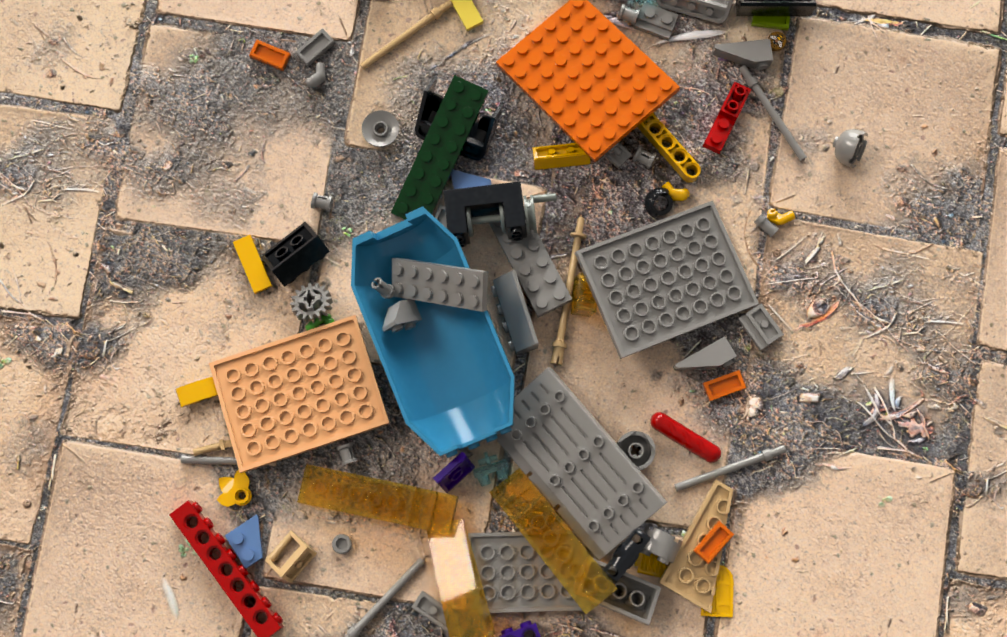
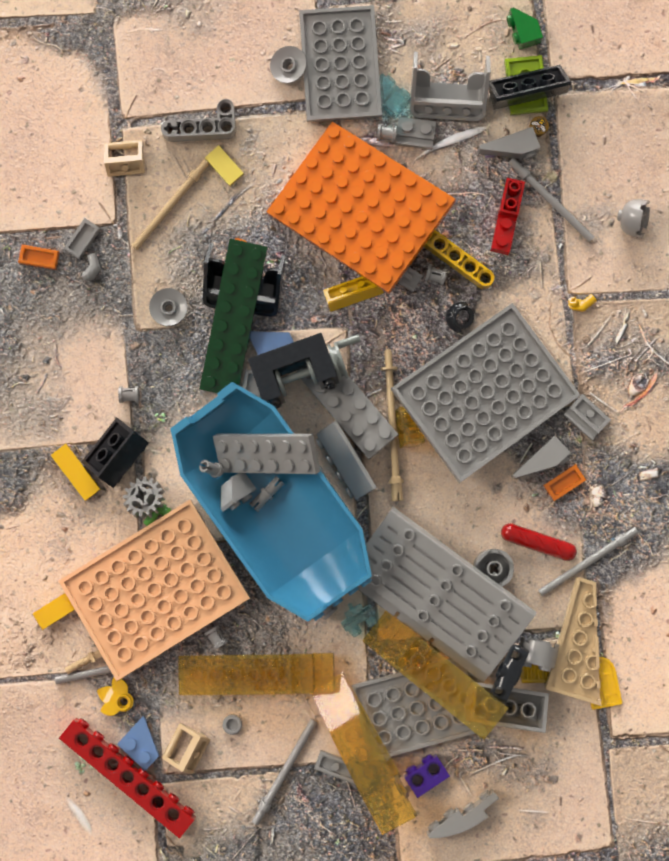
camera: 15 degrees left, 5 degrees up
dark purple tile [433,452,475,493] -> none
yellow arm [662,181,690,201] -> none
orange tile [693,521,734,564] -> none
light grey pin [754,214,779,237] -> none
none -> light grey pin [249,476,285,512]

